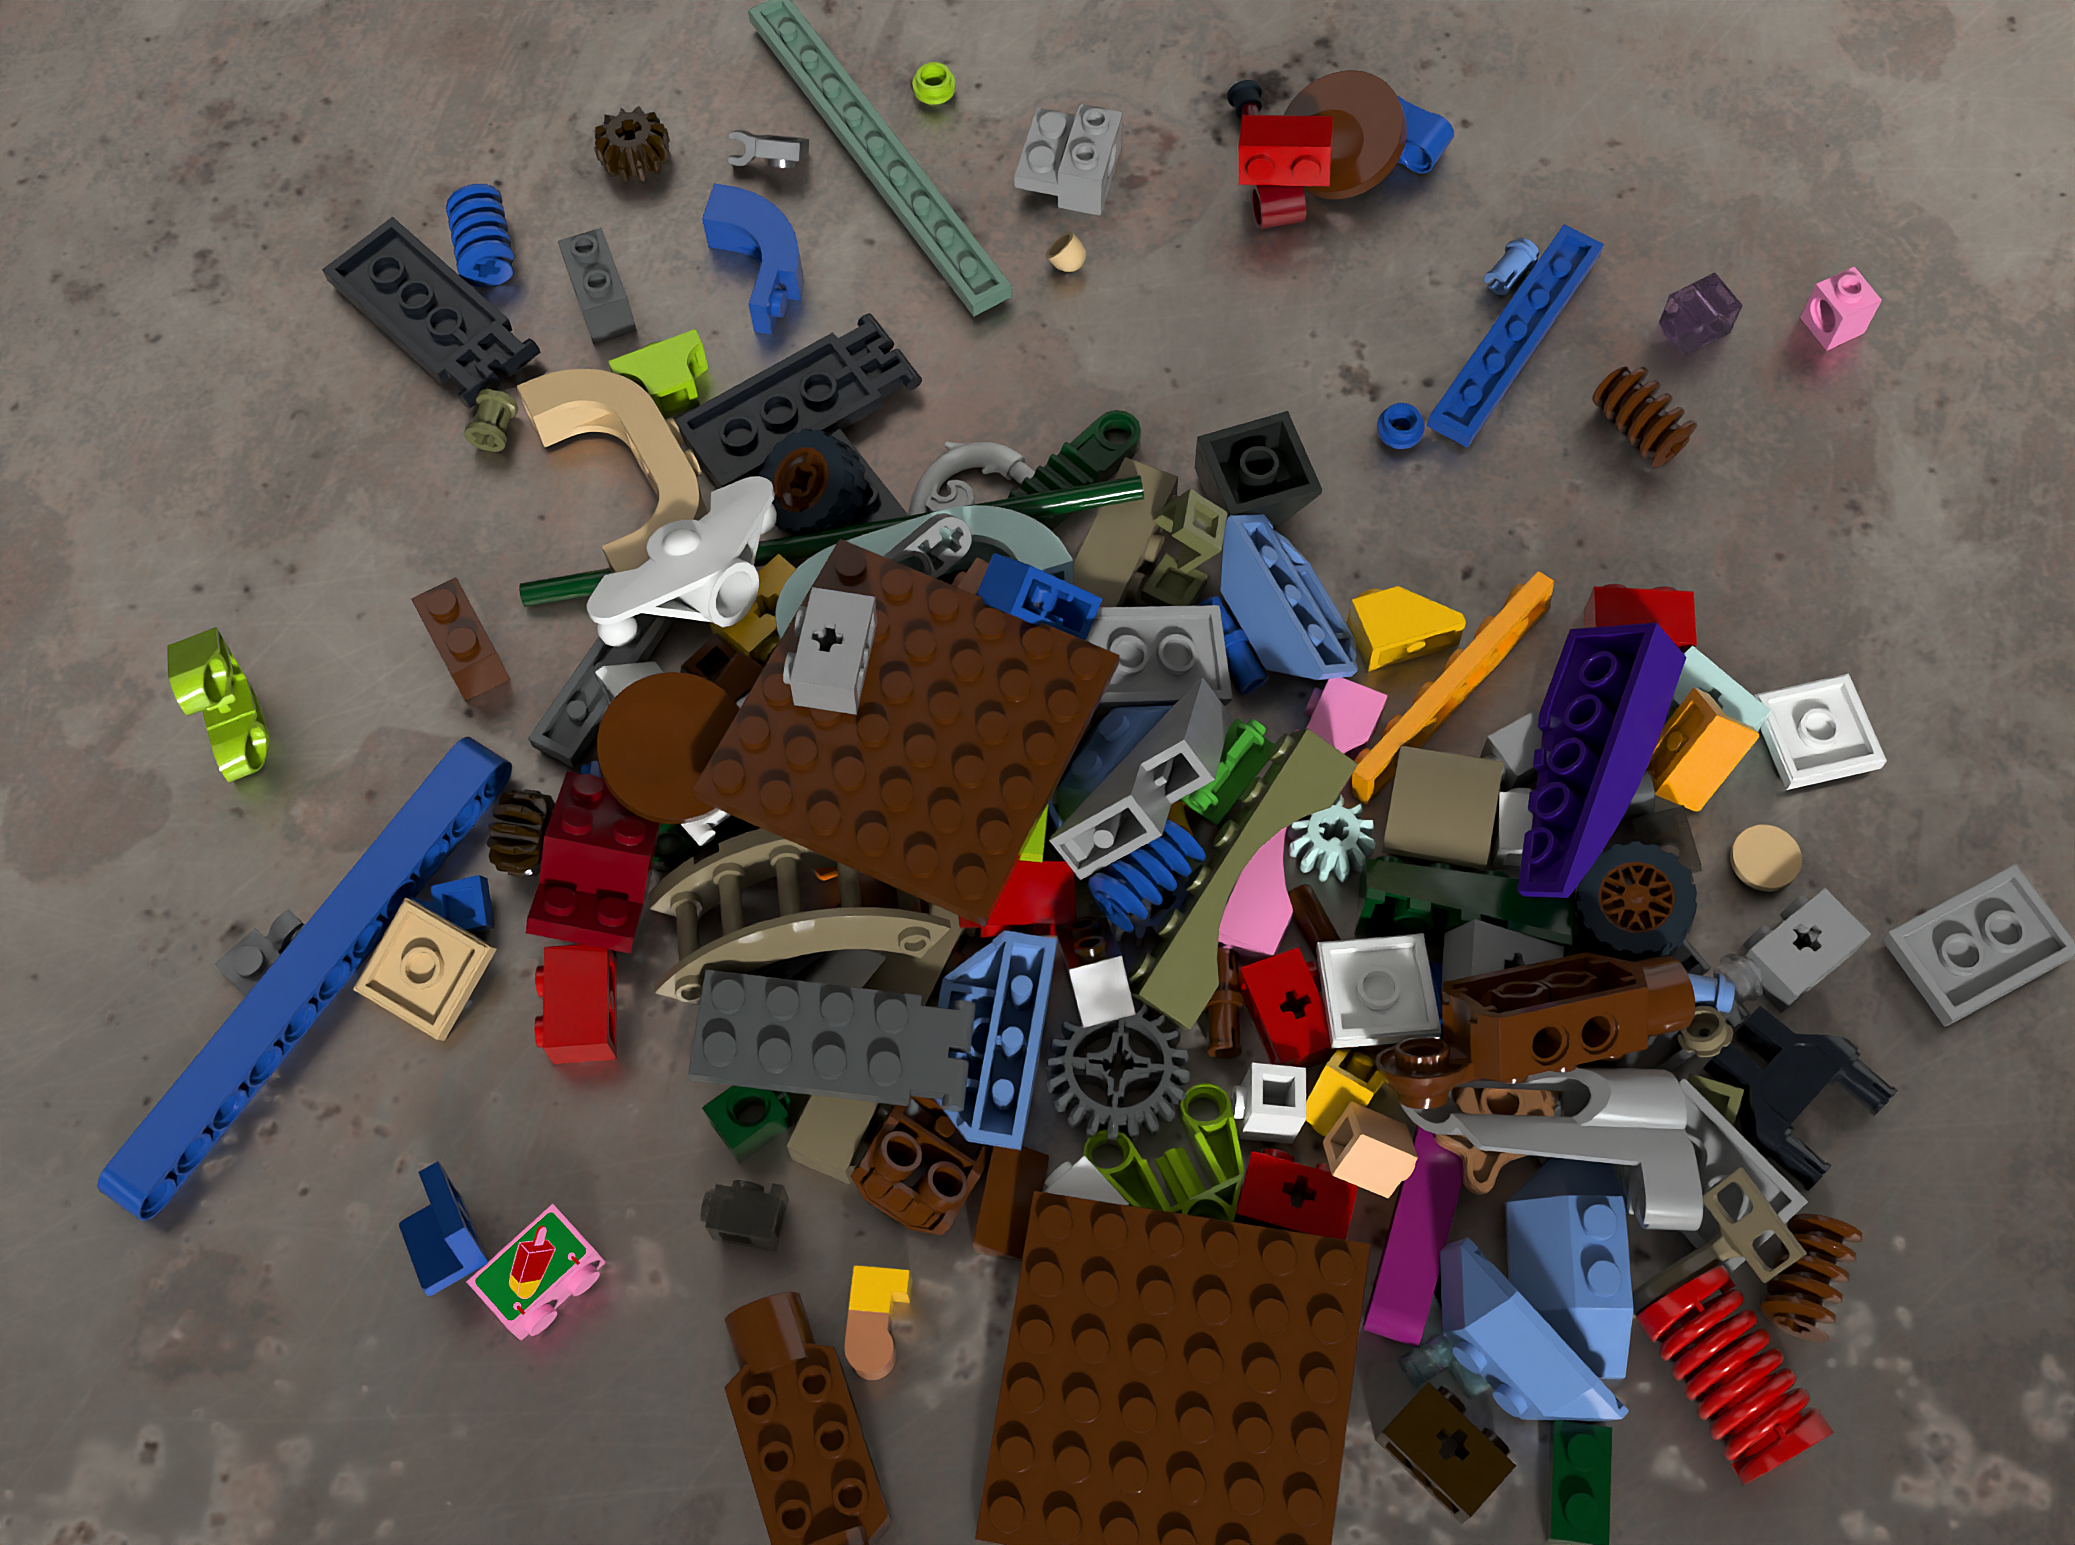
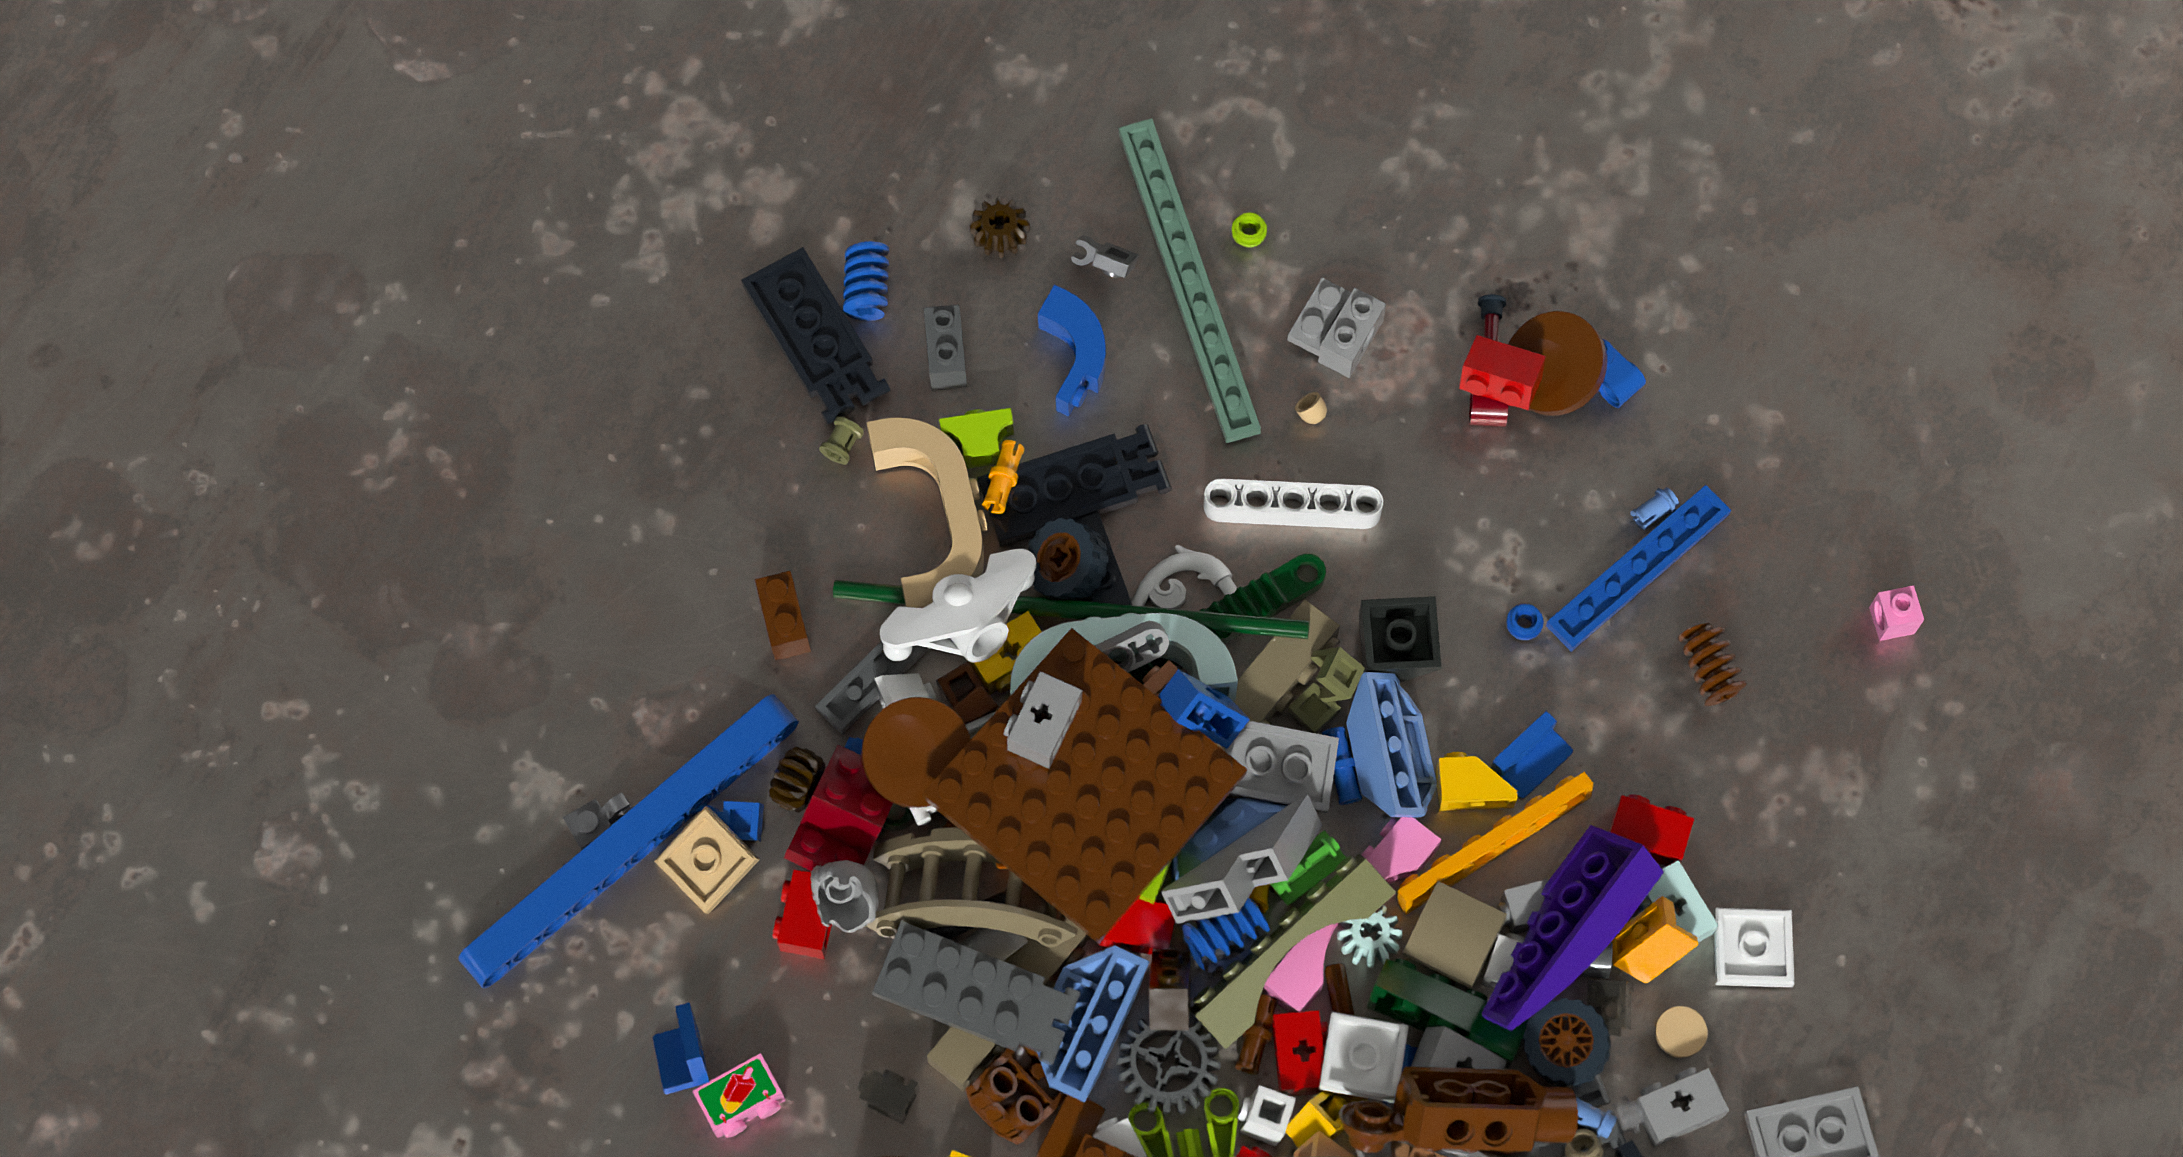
camera: 15 degrees right, 5 degrees up
lime connector [167,627,271,782] -> none
dark green brick [702,1086,792,1164] -> none
clear purple brick [1659,273,1743,355] -> none
none -> light grey hair [811,860,879,932]
none -> light orange pin [982,440,1025,514]
none -> white beam [1203,479,1384,529]
none -> blue panel [1491,711,1573,800]

